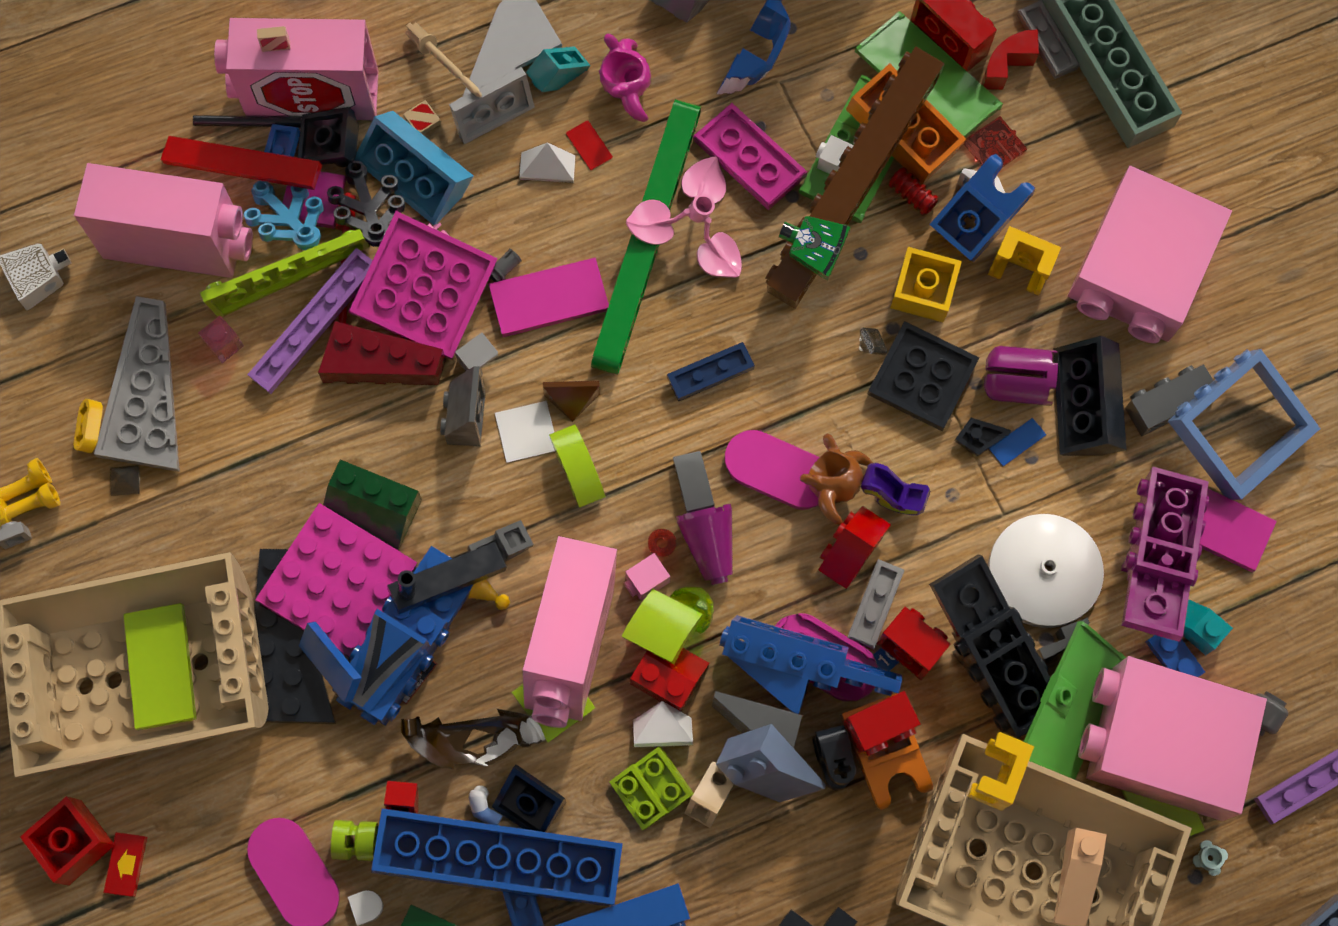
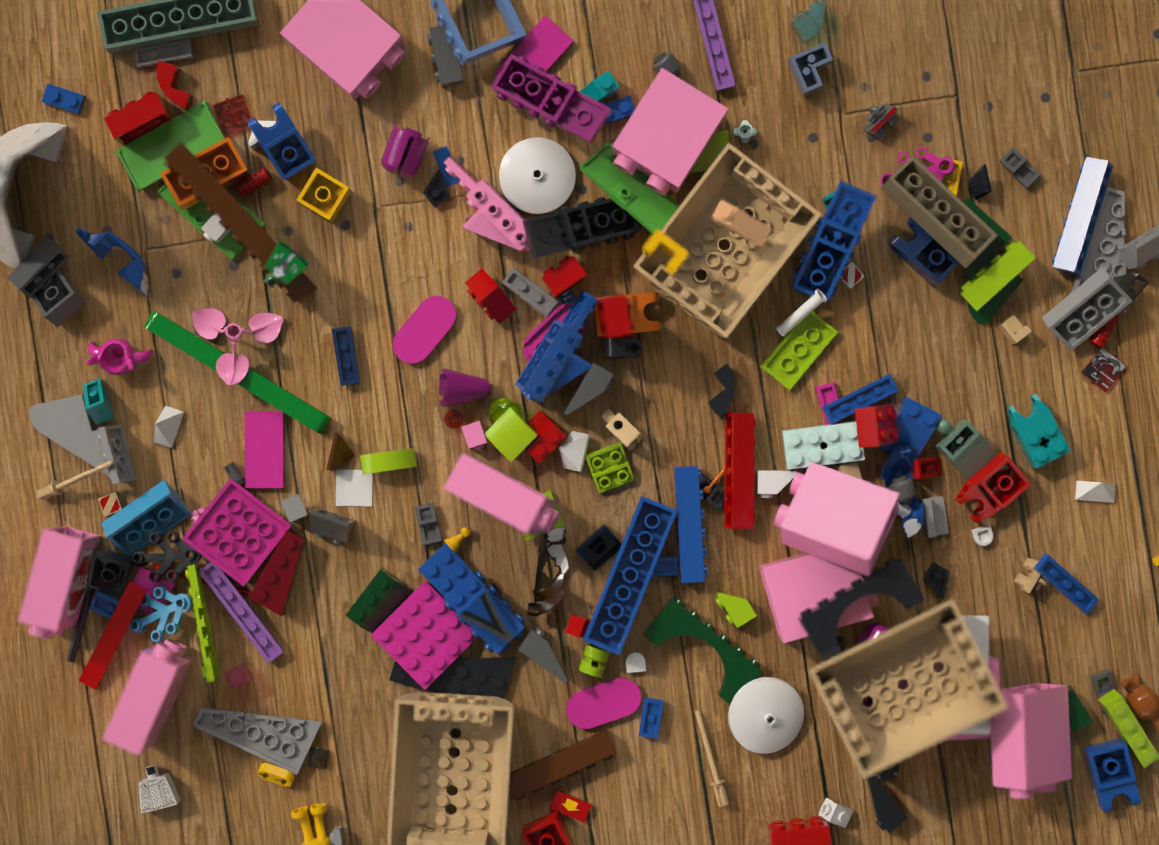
camera: 75 degrees left, 15 degrees up
lime tile [124,603,197,731] -> none
tan tile [257,26,291,52] -> none
blue tile [299,622,362,702] -> none
black piece [387,542,507,614] -> none
arm [468,785,502,825] -> none
red sticker [566,120,613,170] -> none
dark grey slope [673,451,715,513] -> none
dark pink tile [693,103,807,210] -> none
sand blue slope [716,724,826,802] -> none
dark orange piece [800,434,873,525] -> none
clear smoke slope [859,327,887,355] -> none
dark purple animal [860,463,931,515] -> none
black plate [867,321,980,431] -> none
yellow panel [988,226,1061,296] -> none
dark grey slope [1037,618,1090,662] -> none
black slope [1053,336,1127,456] -> none
none -> bright pink wedge [444,157,531,252]
none -> reddish brown brick [508,729,616,801]
none -> dark grey slope [518,627,568,684]

